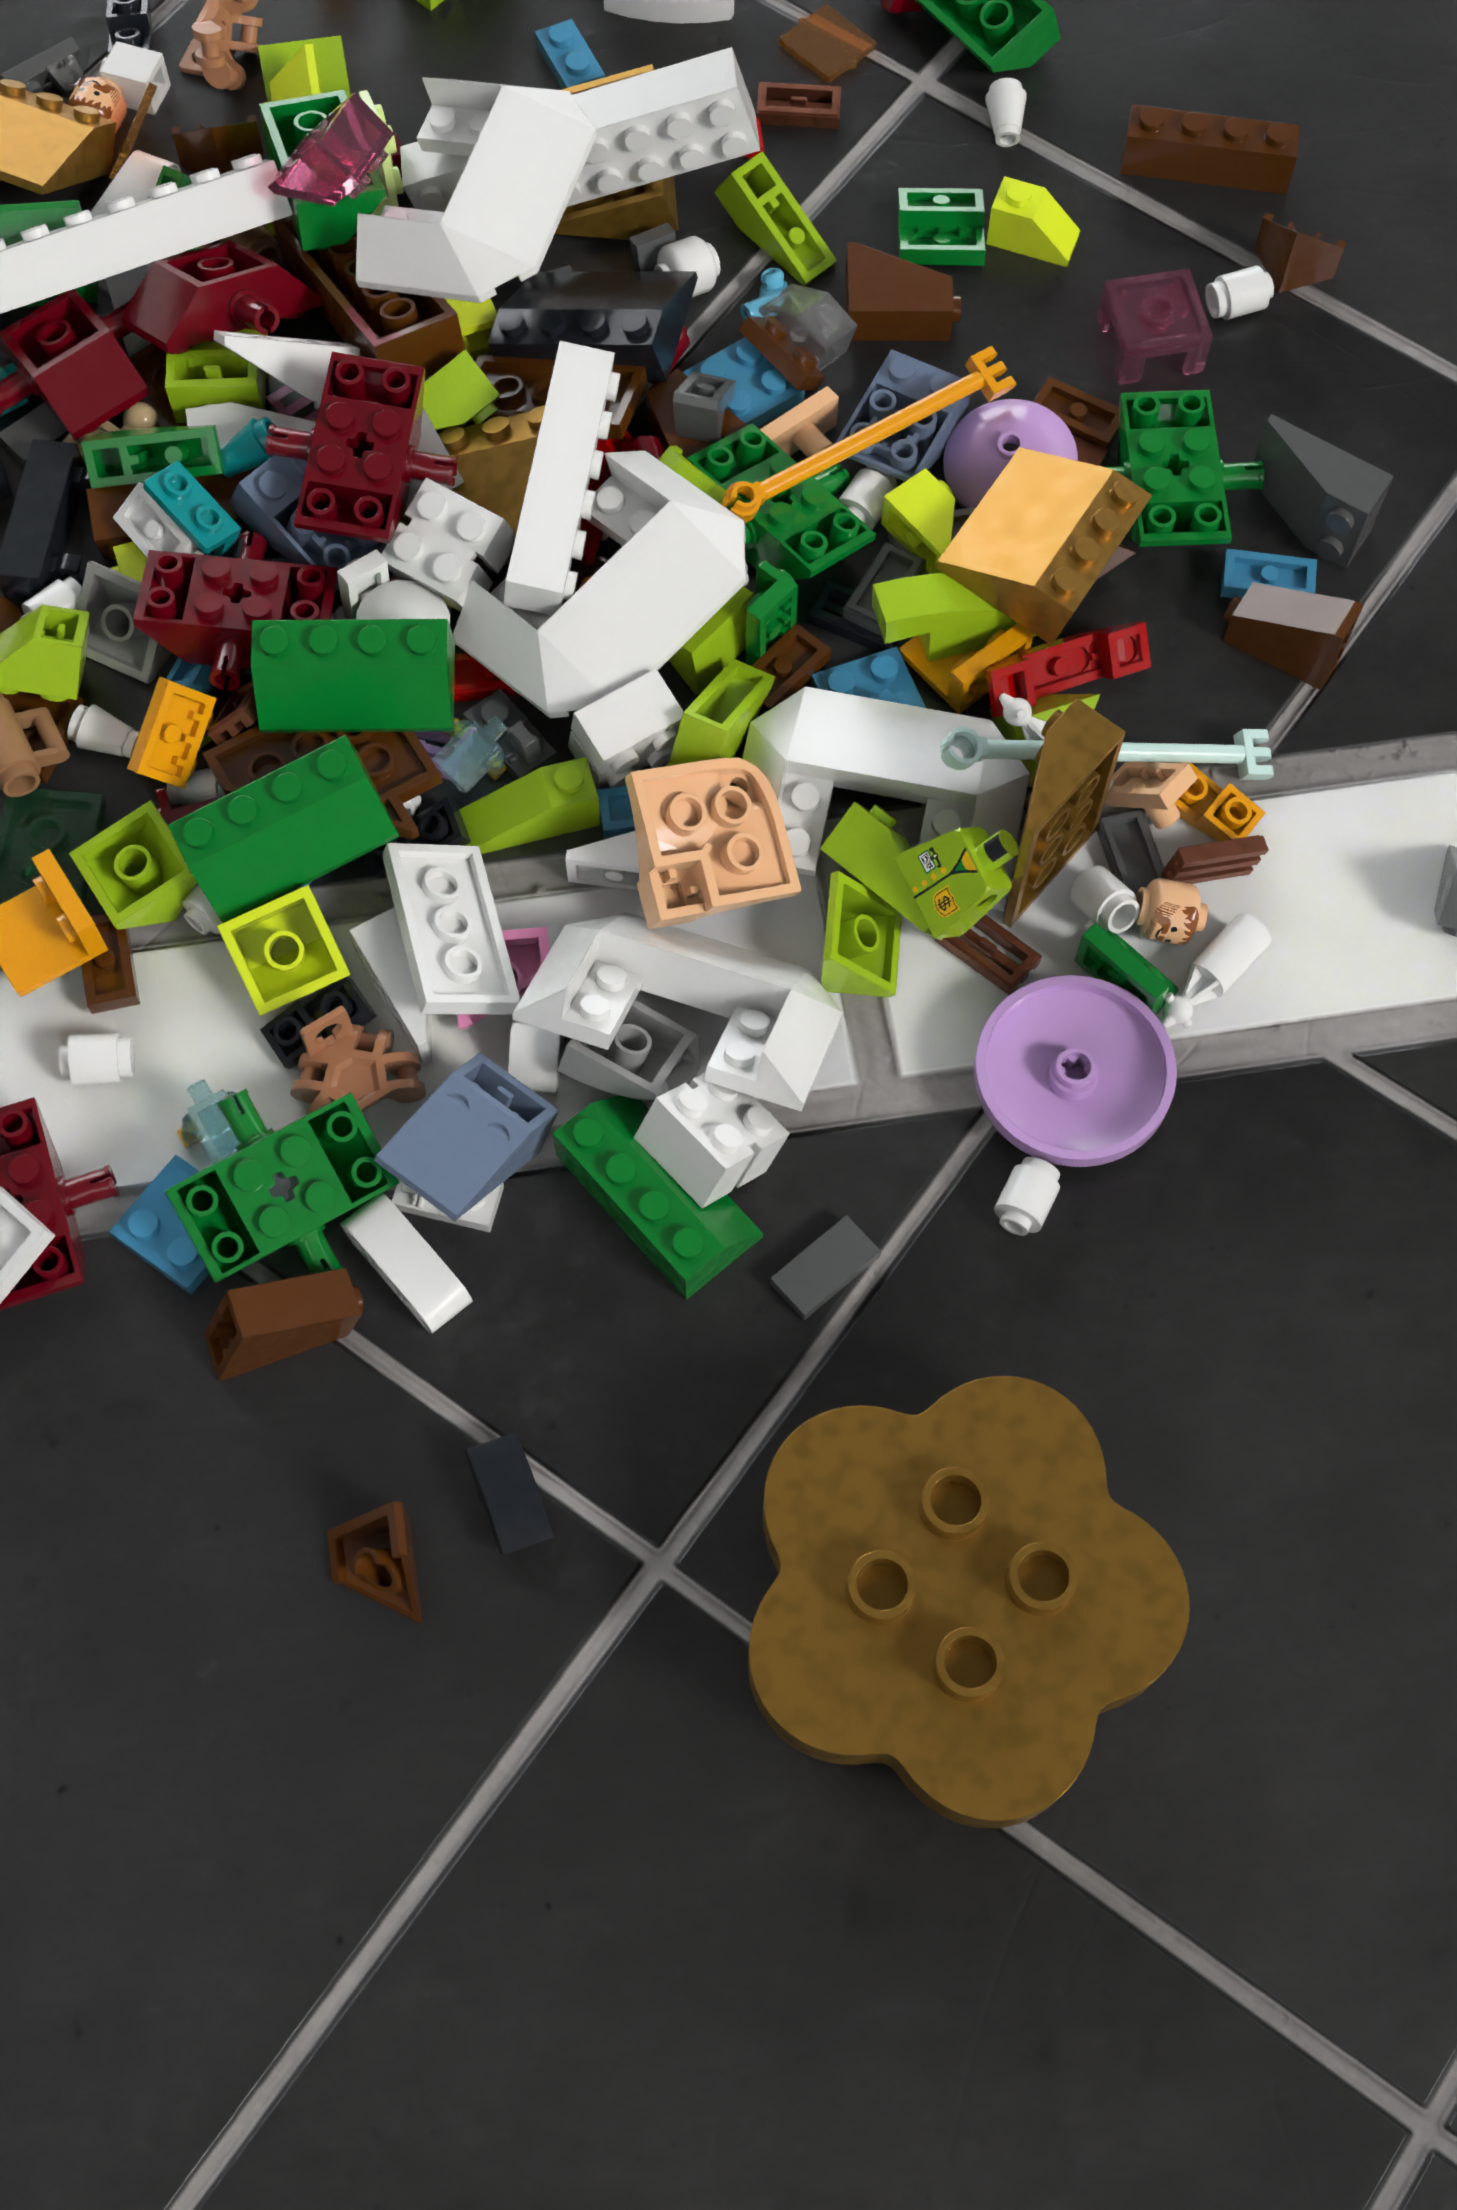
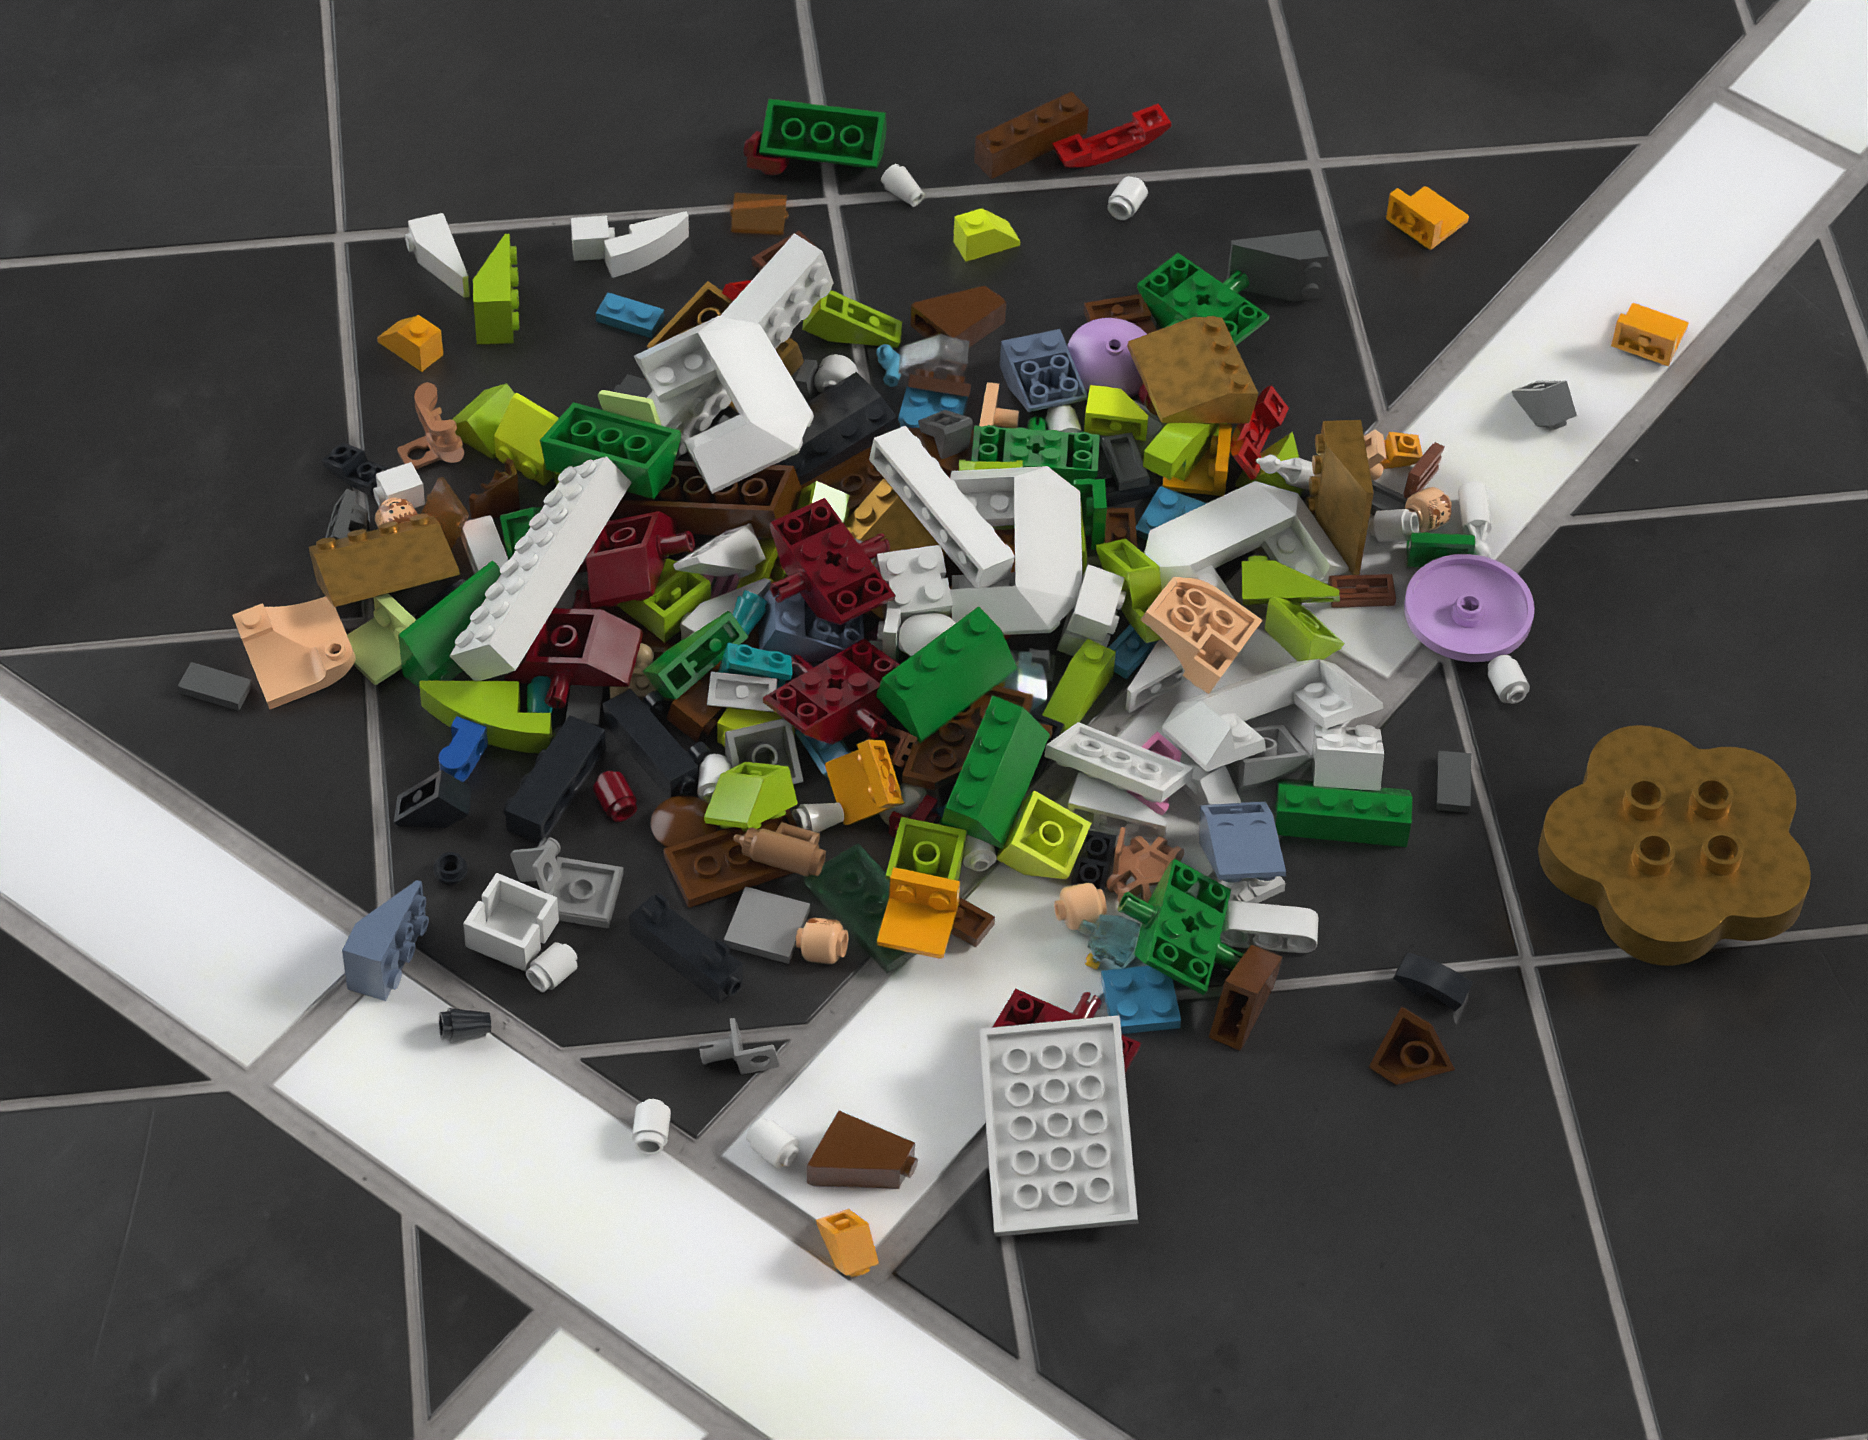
camera: 45 degrees left, 15 degrees down
white brick [59,1033,135,1085] -> none
clear pink slope [268,92,394,206] -> none
light orange hinge [721,346,1017,523] -> none
lime torso [894,827,1019,939] -> none
green slope [898,188,986,266] -> none
light aqua hinge [940,727,1274,780] -> none
clear pink panel [1098,268,1213,385] -> none
dark azure plate [1220,548,1317,598] -> none
reddish brown slope [1223,582,1364,690] -> none
reddish brown slope [1254,212,1347,293] -> none
none -> red slope [1052,103,1171,167]
none -> light nougat head [1054,883,1107,930]

